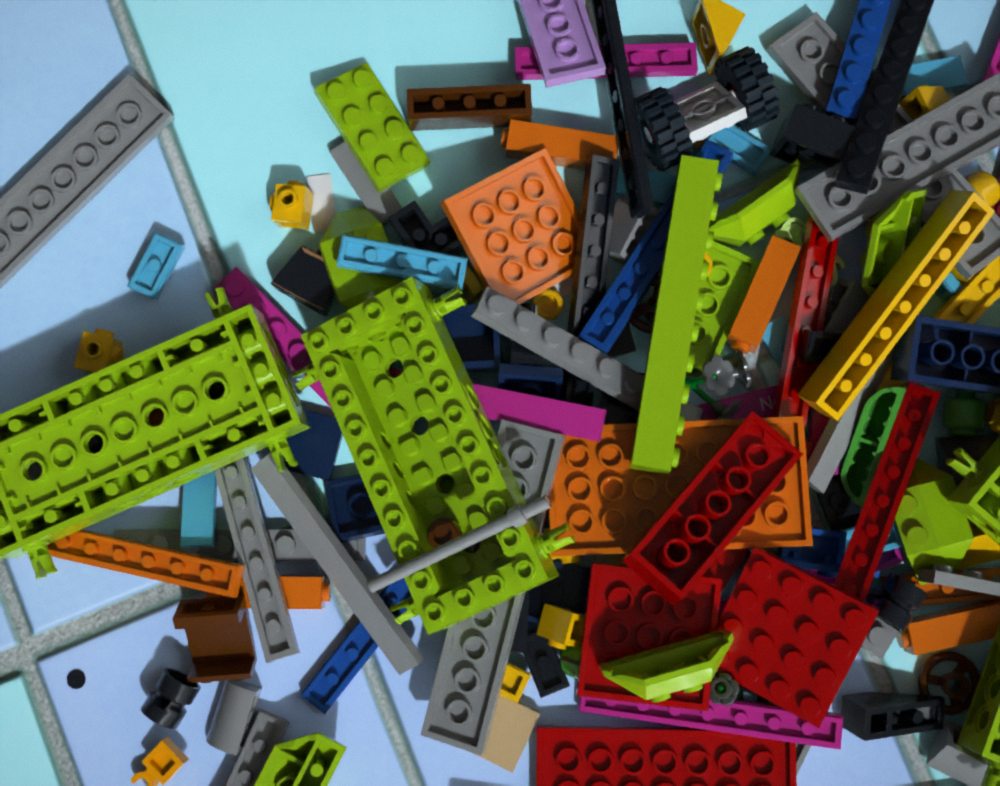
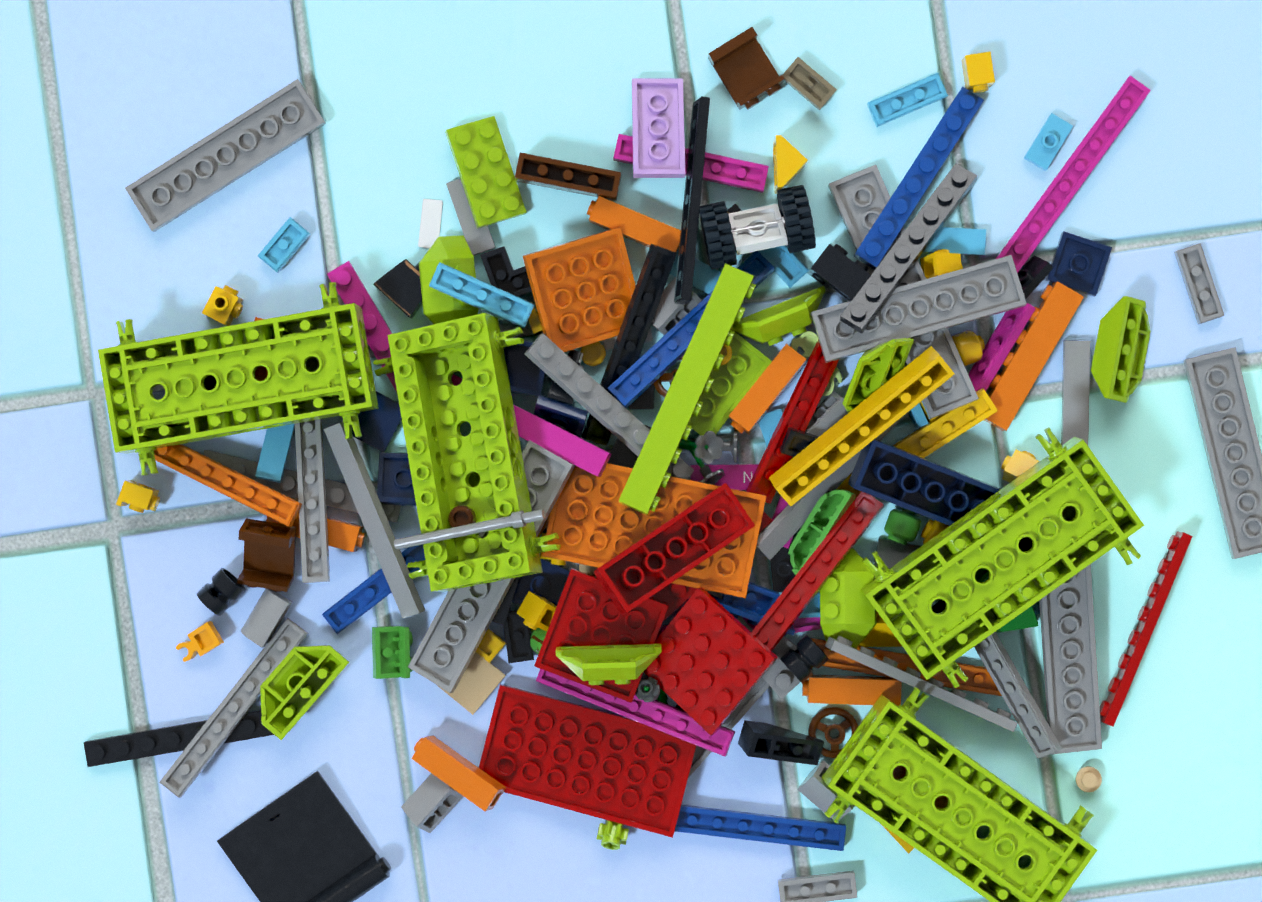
camera: 15 degrees right, 5 degrees up
black sticker [67,670,86,689] -> none
yellow brick [269,180,314,230] -> none
none -> yellow brick [116,480,160,513]
none -> bright green bracket [372,625,413,679]

